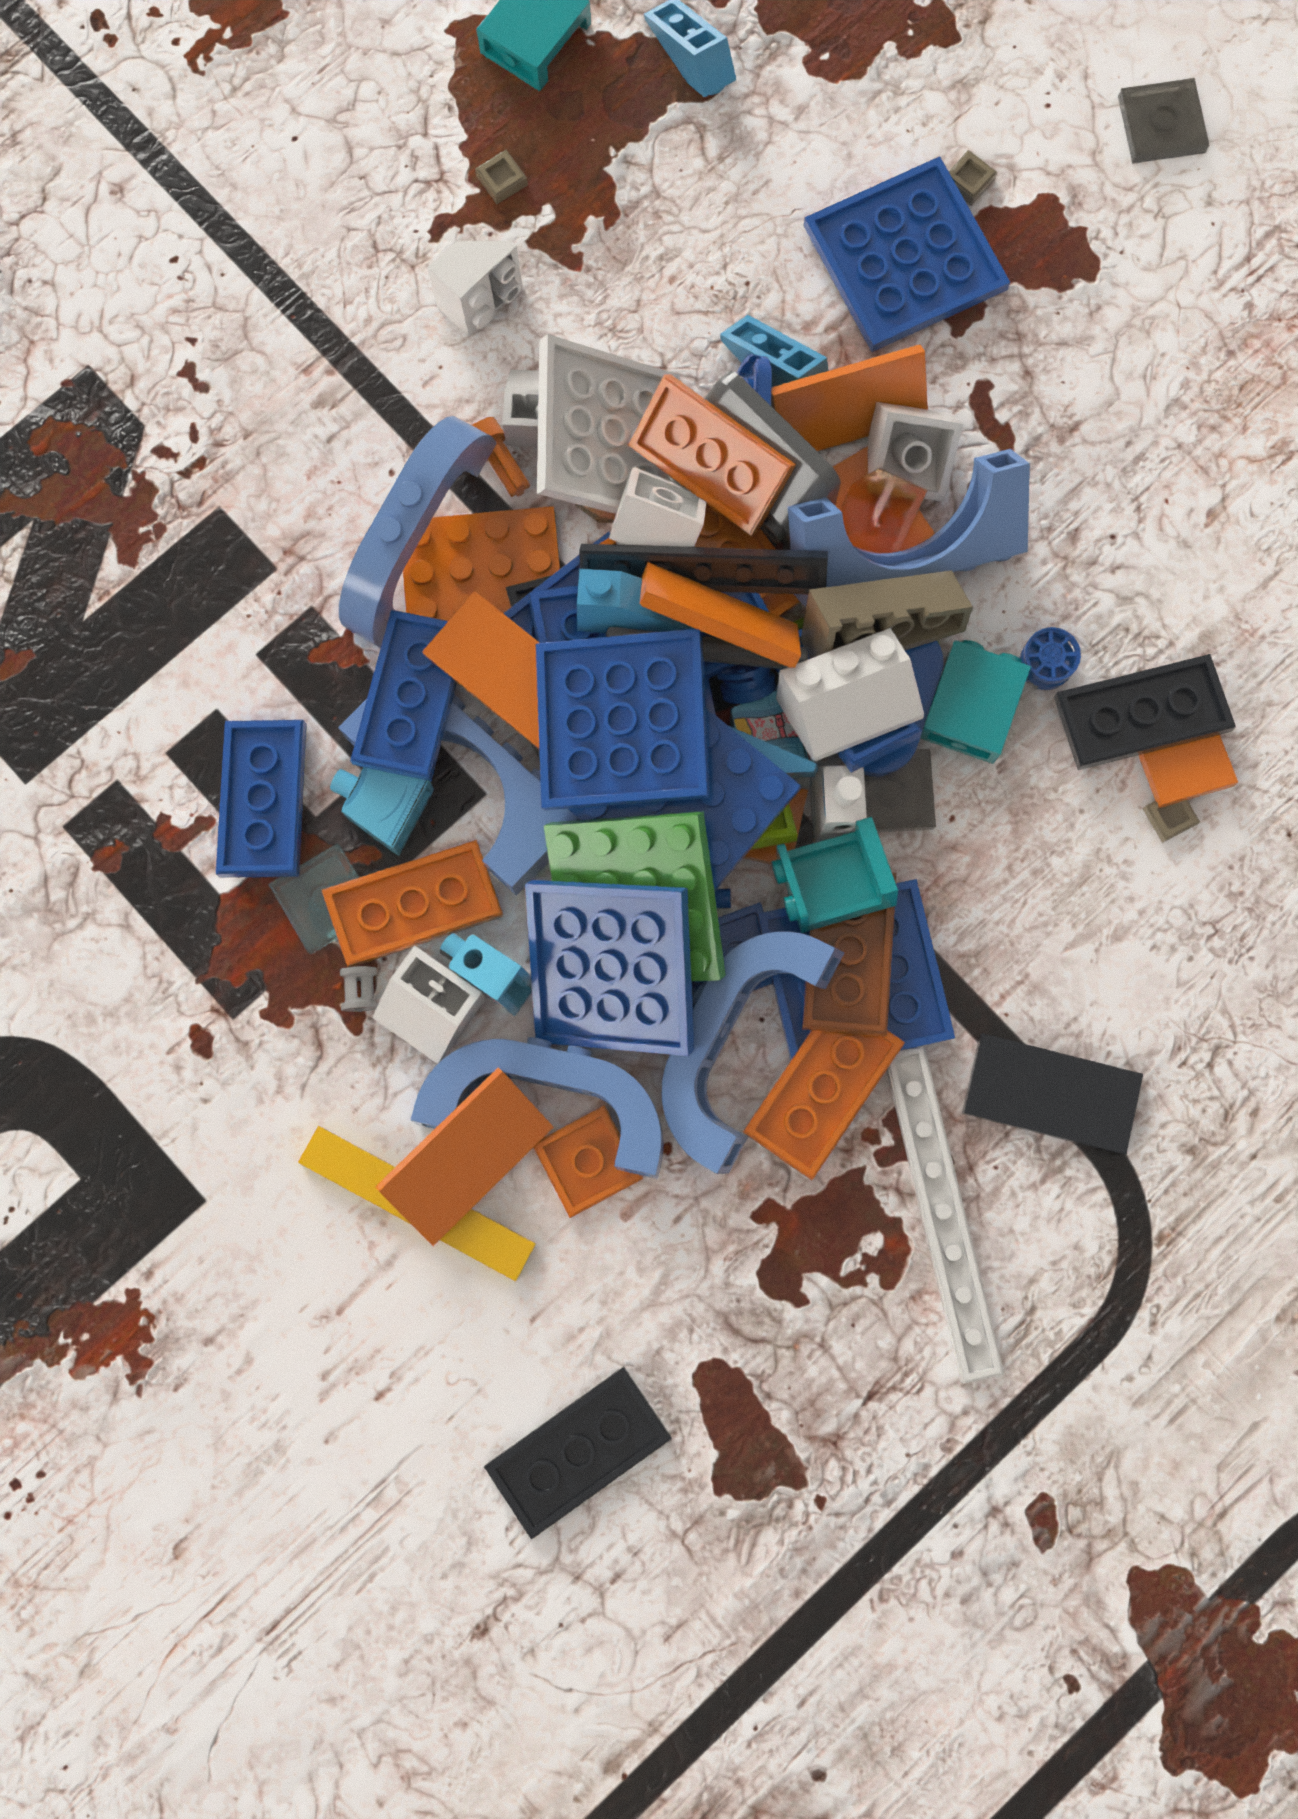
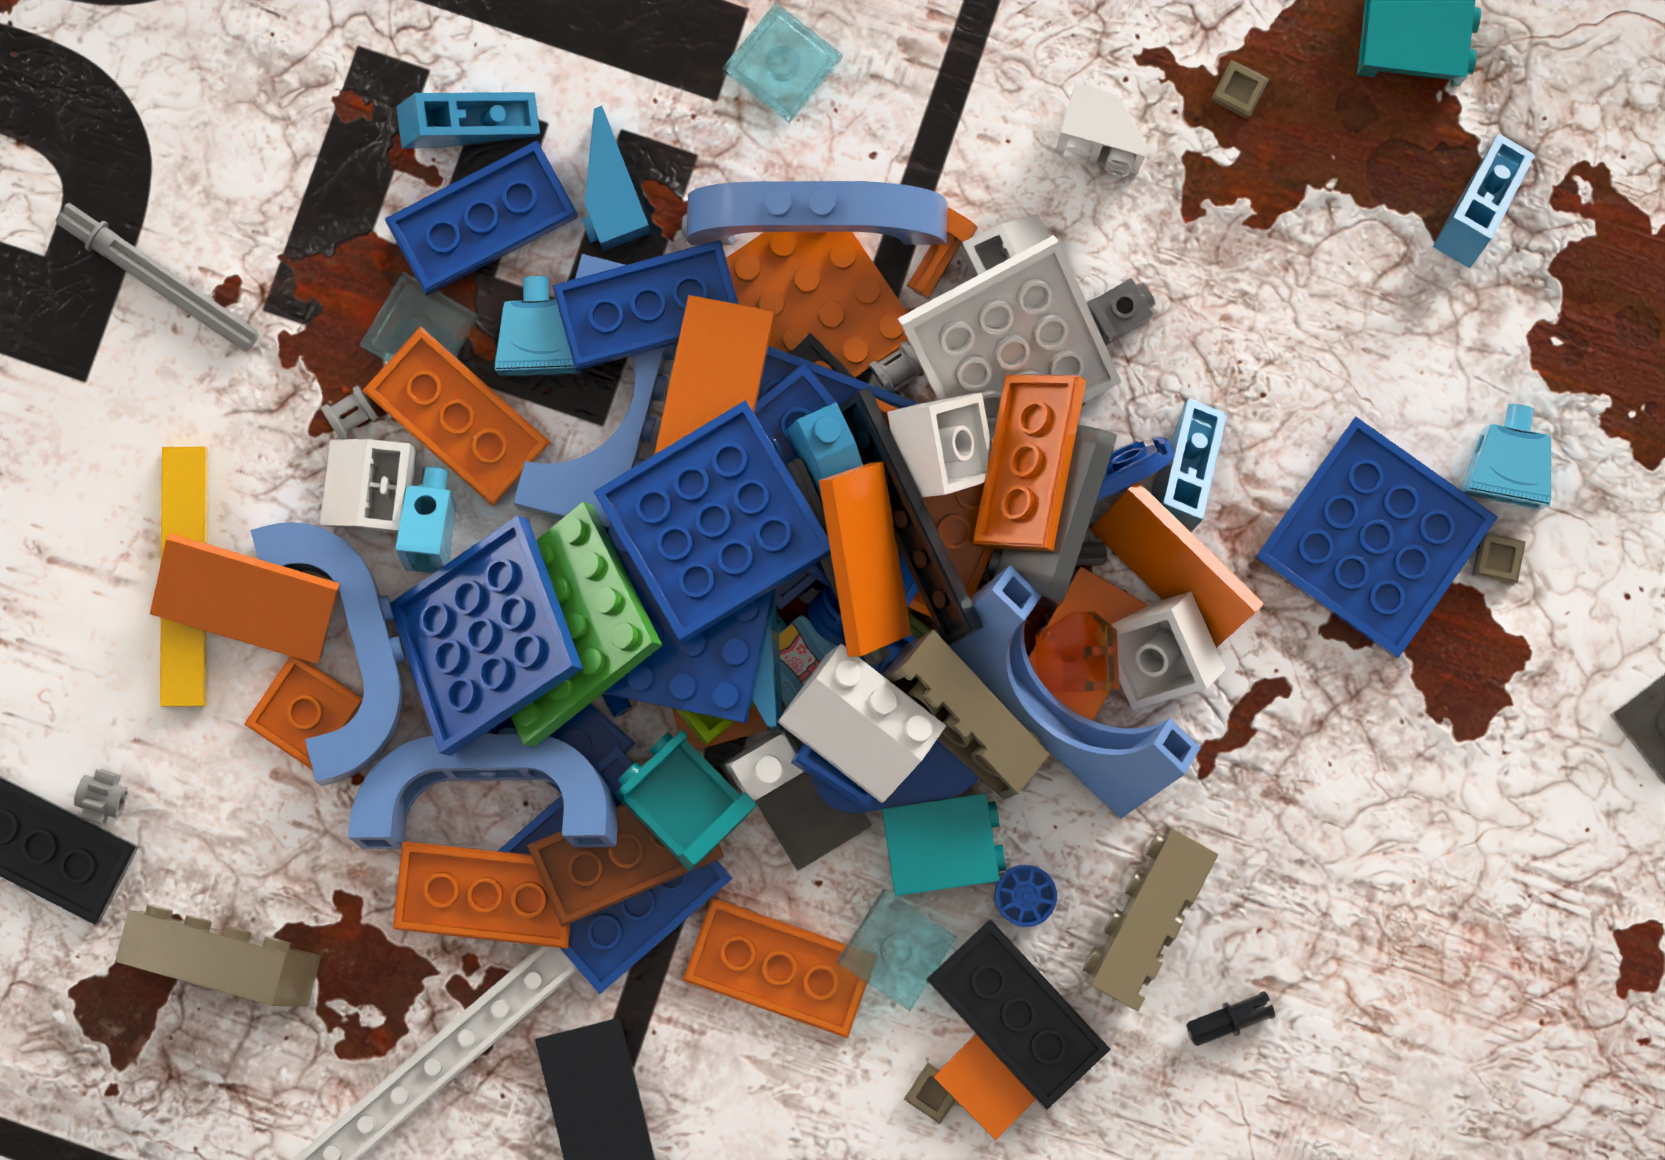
camera: 60 degrees right, 5 degrees up
none -> light grey axle [55,203,259,351]
none -> light grey gear [74,769,128,824]
none -> dark tan wedge [115,904,321,1007]
none -> dark azure slope [396,92,540,149]
none -> dark azure slope [581,106,651,251]
none -> orange tile [682,897,876,1038]
none -> clear light blue tile [722,2,843,124]
none -> clear light blue tile [836,889,957,1011]
none -> light grey bush [868,341,924,393]
none -> dark tan wedge [1082,828,1219,1012]
none -> flat silver brick [1087,278,1156,345]
none -> black axle [1186,991,1275,1046]
none -> medium azure torso [1460,404,1551,510]

